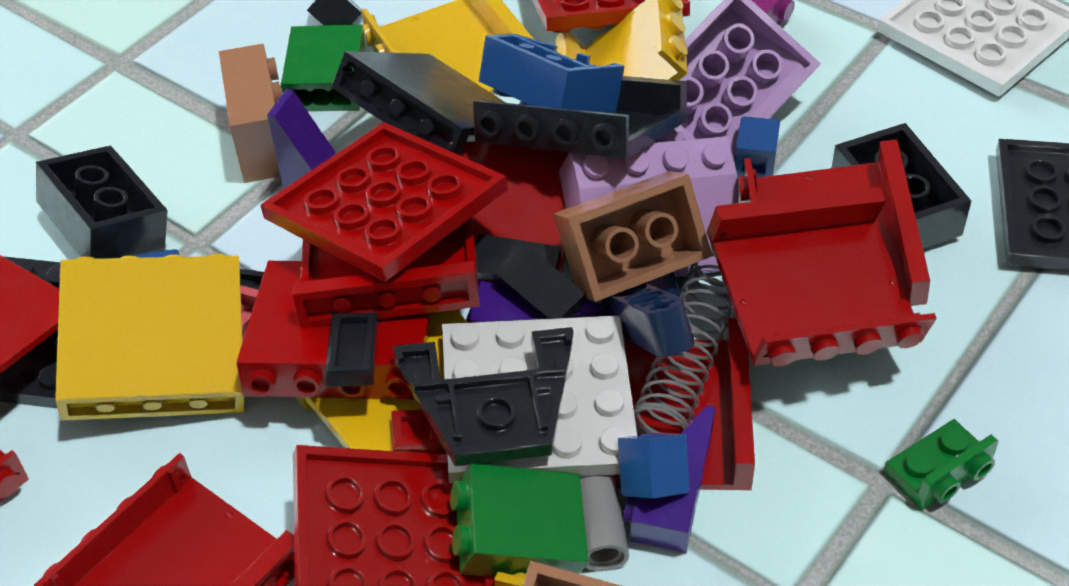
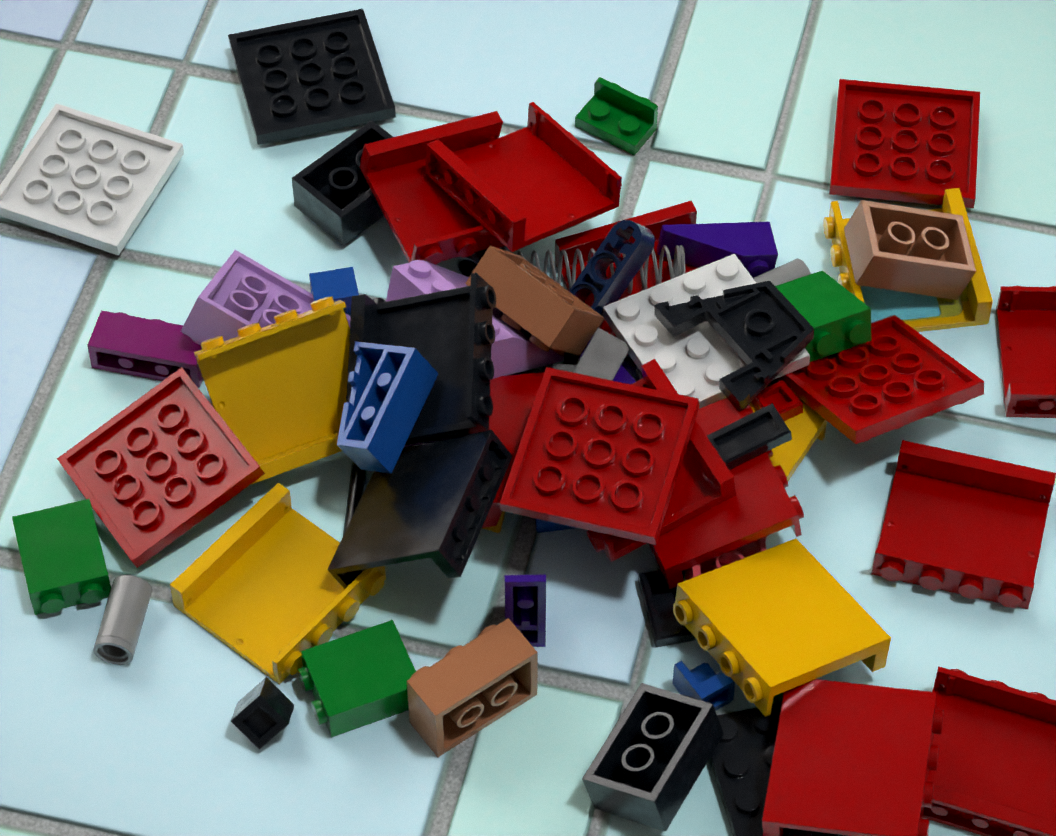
camera: 115 degrees left, 5 degrees up
blue panel [618,433,690,499] -> none

